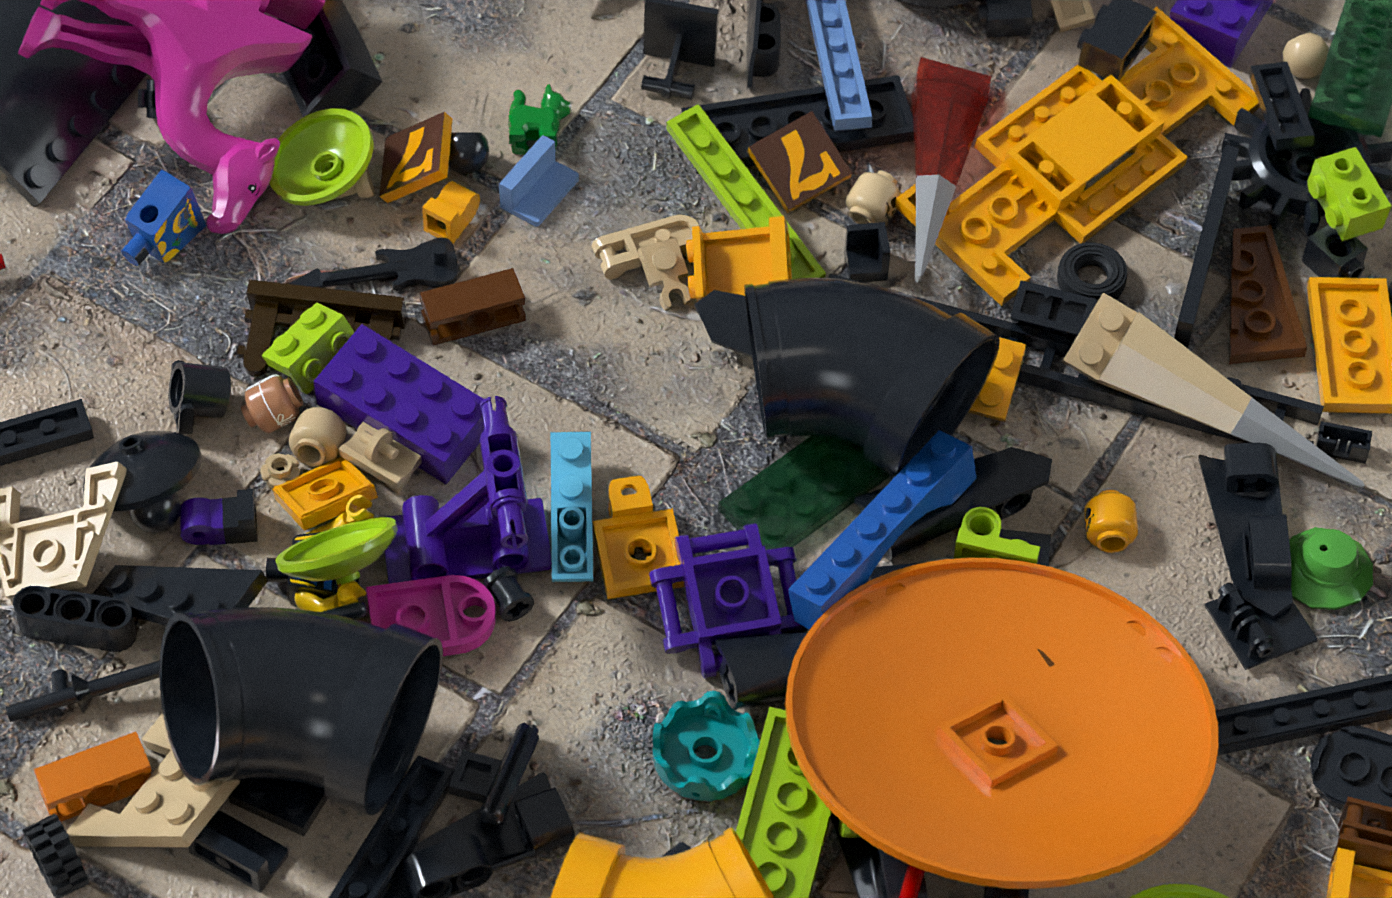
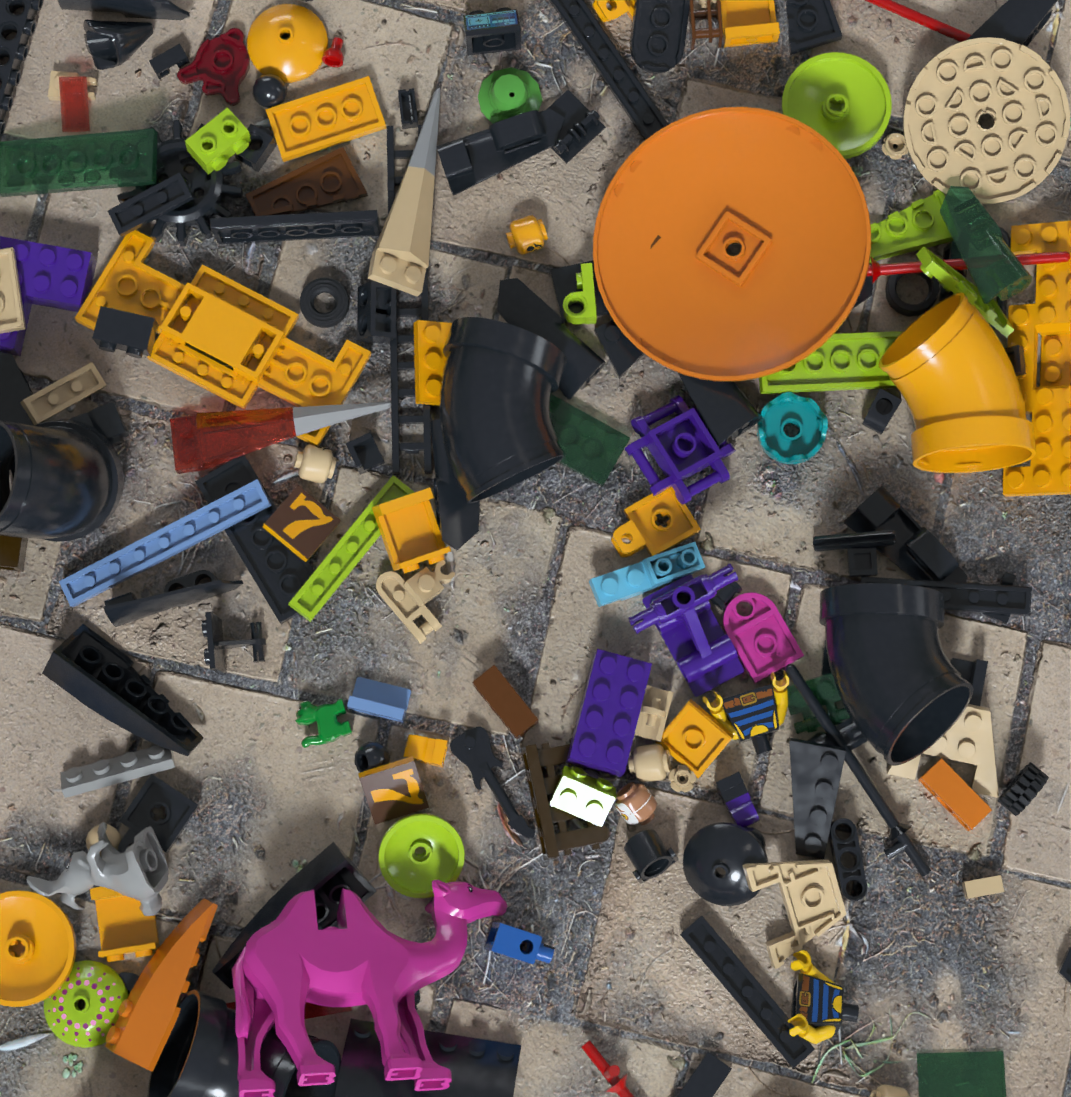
camera: 105 degrees left, 25 degrees up
lime dish [275,517,398,584] -> none
blue arch [788,430,976,629] -> none
tan piece [1282,33,1330,79] -> none

